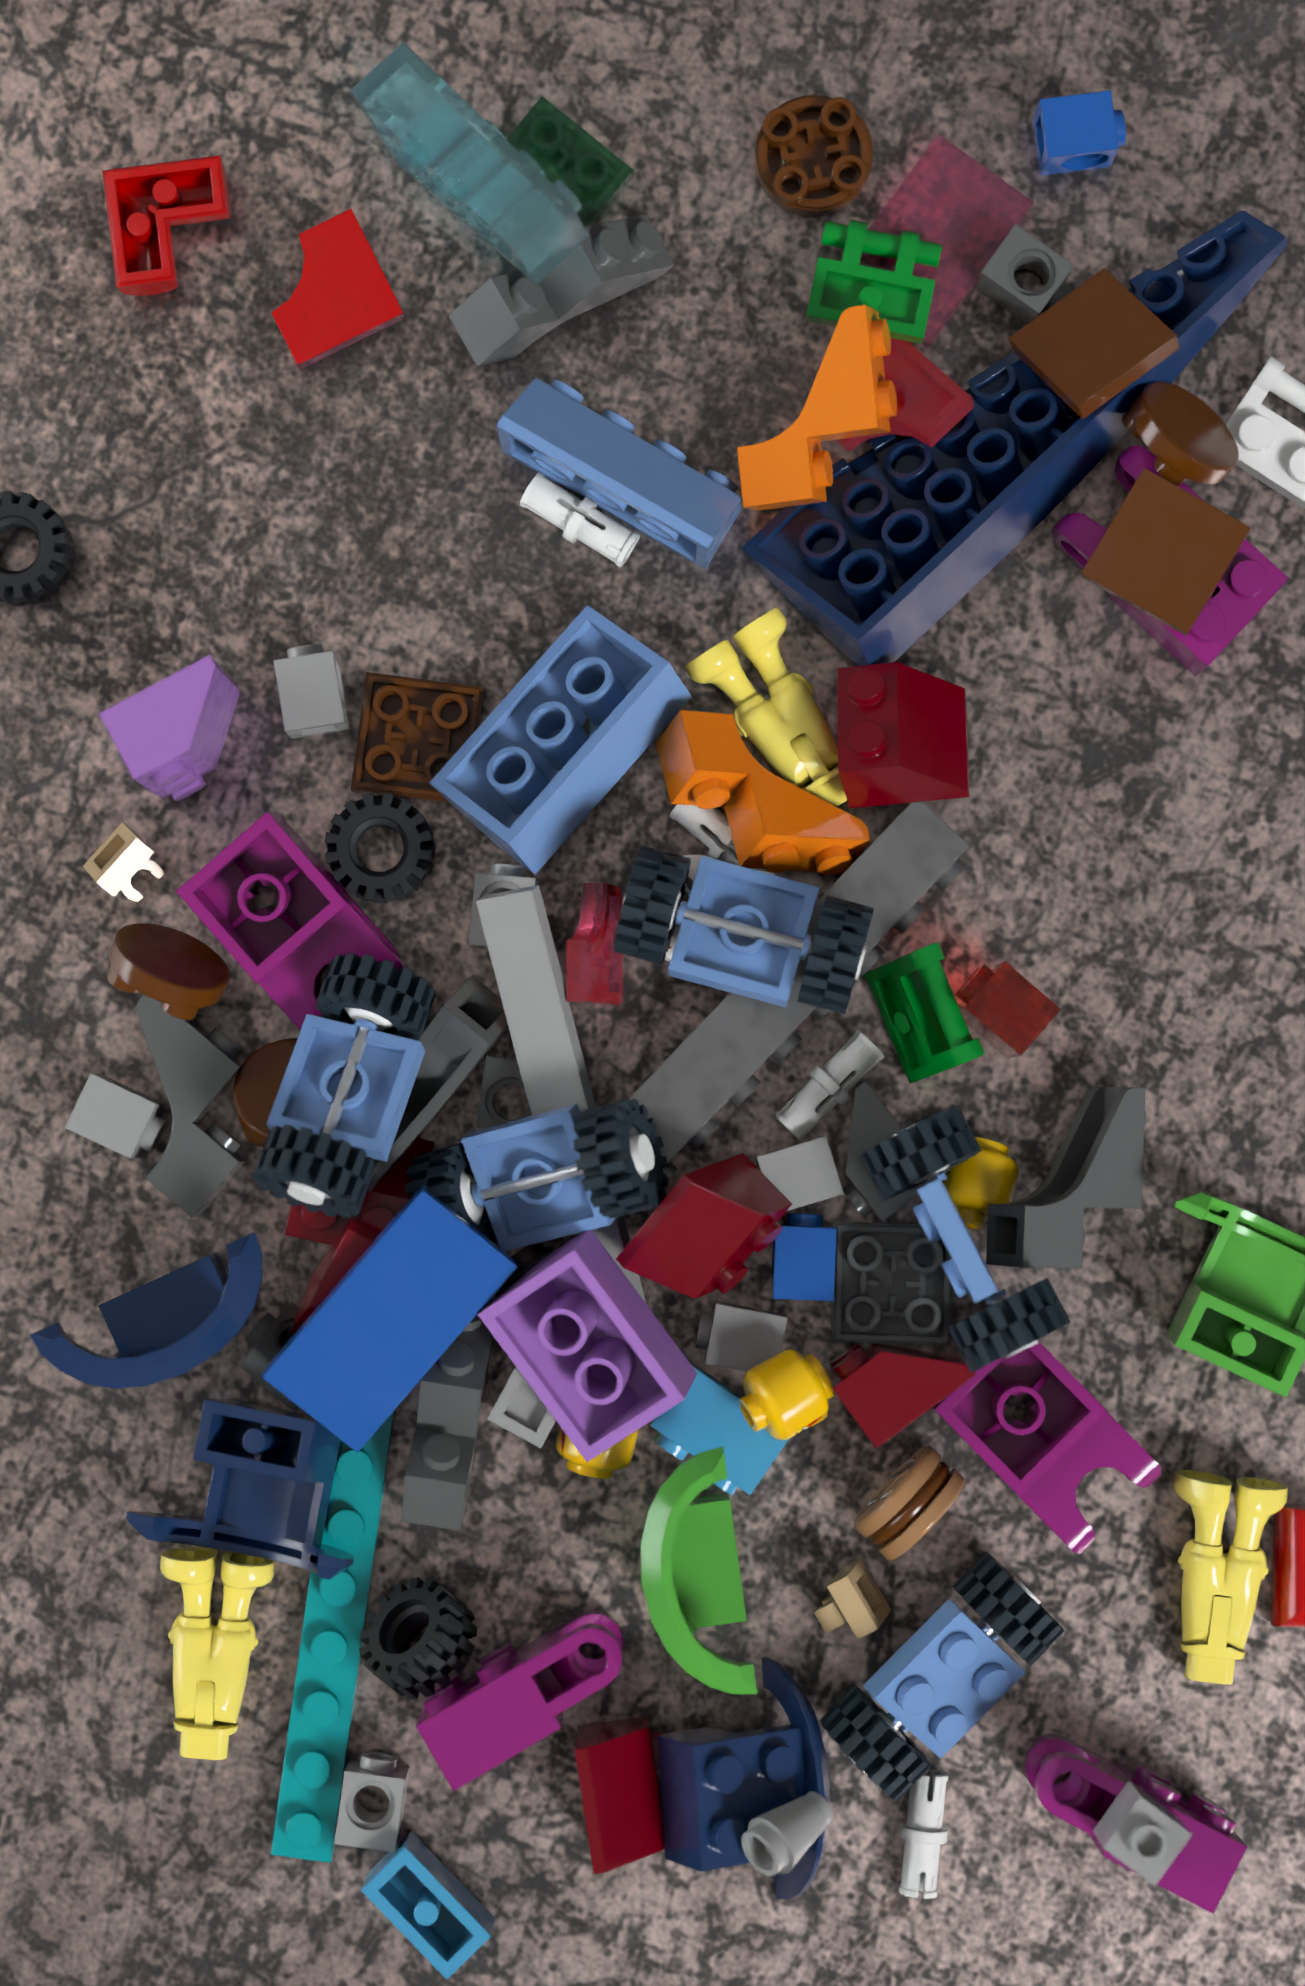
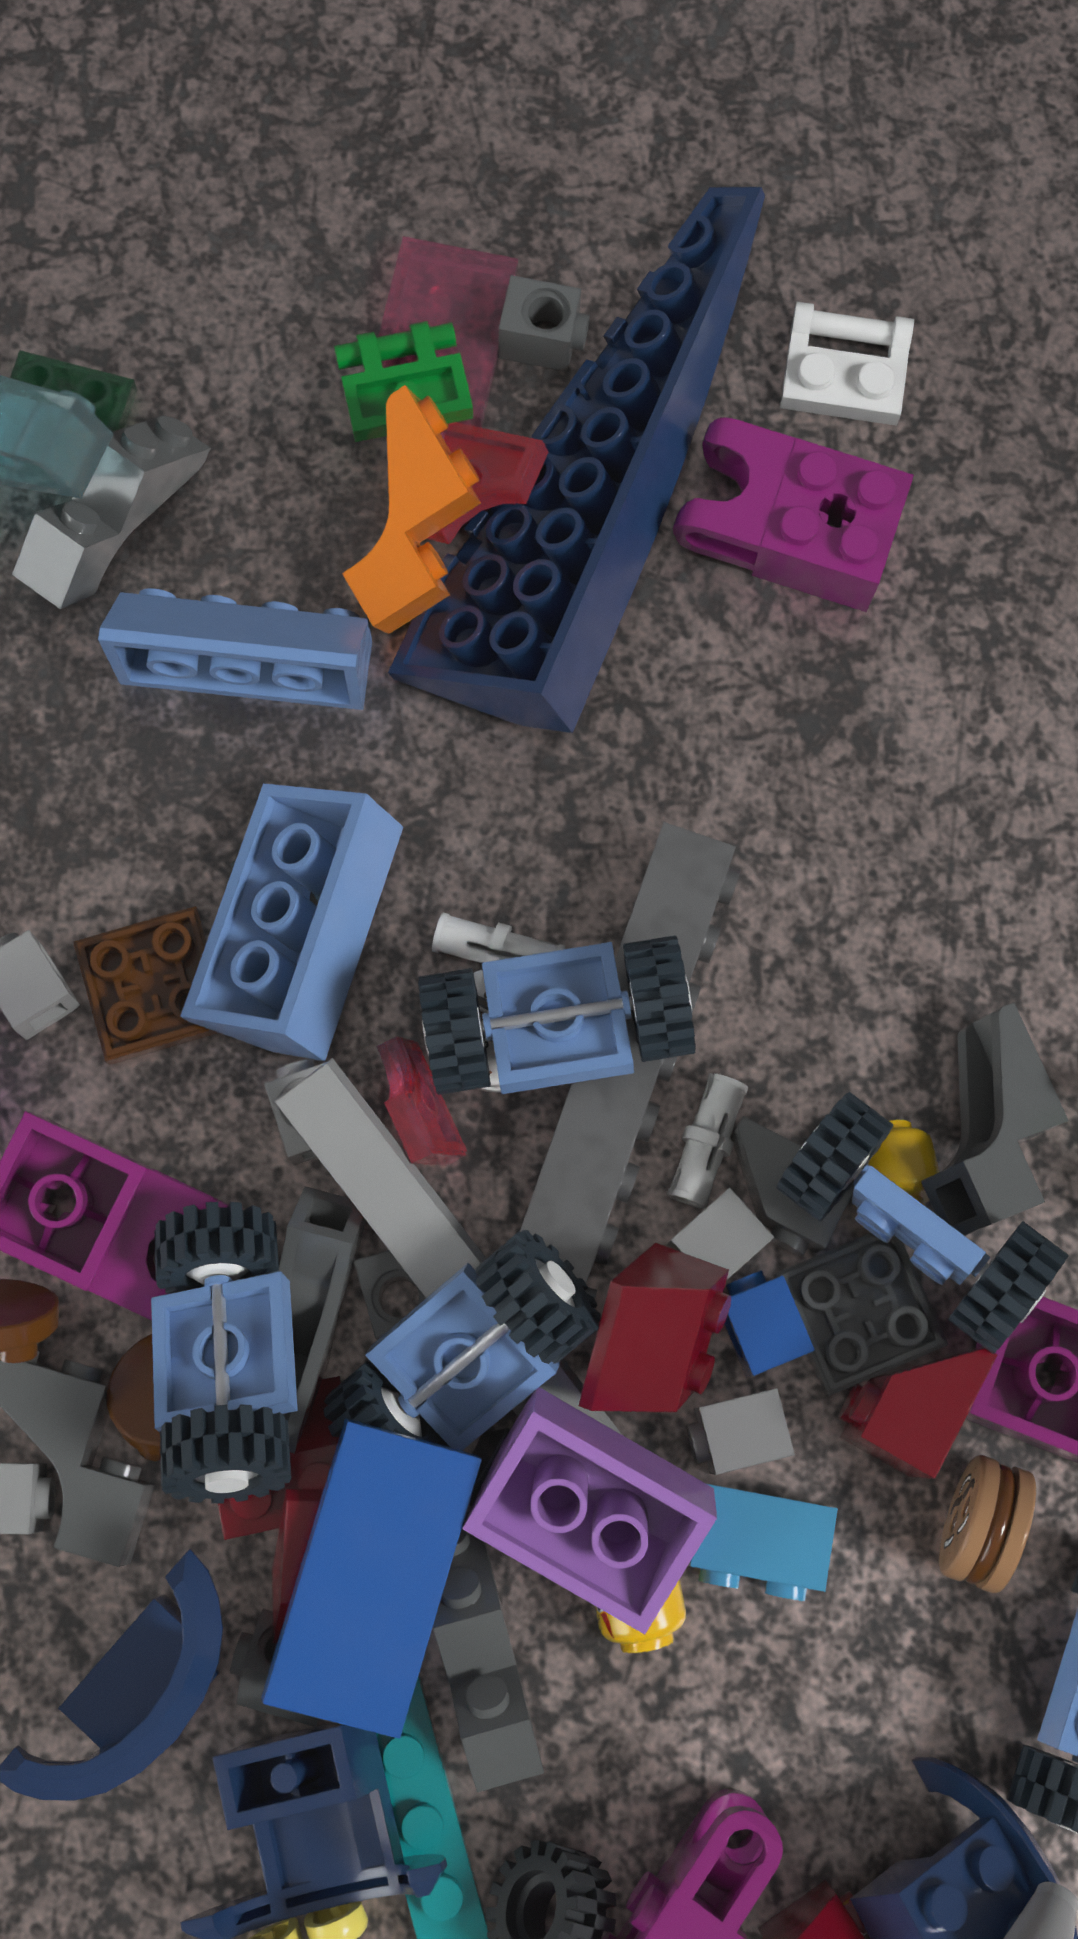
camera: 30 degrees left, 10 degrees down
black tyre [325,793,436,904] -> none
light grey brick [487,1366,556,1448] -> none
white pin [519,472,640,568] -> none
bright green piece [641,1446,757,1694] -> none
orange arch [656,710,871,875] -> none
light yellow piece [685,607,847,807] -> none
yellow head [738,1349,834,1440] -> none
reddish brown tile [755,95,873,217] -> none
tan tile [814,1558,891,1640] -> none
dark red slope [837,662,970,808] -> none
green plate [864,942,985,1084] -> none
clear red brick [955,961,1061,1059] -> none
reddish brown tile [1009,268,1180,420] -> none
blue brick [1033,90,1126,176] -> none
reddish brown tile [1081,468,1251,637] -> none
reddish brown tile [1122,381,1239,486] -> none

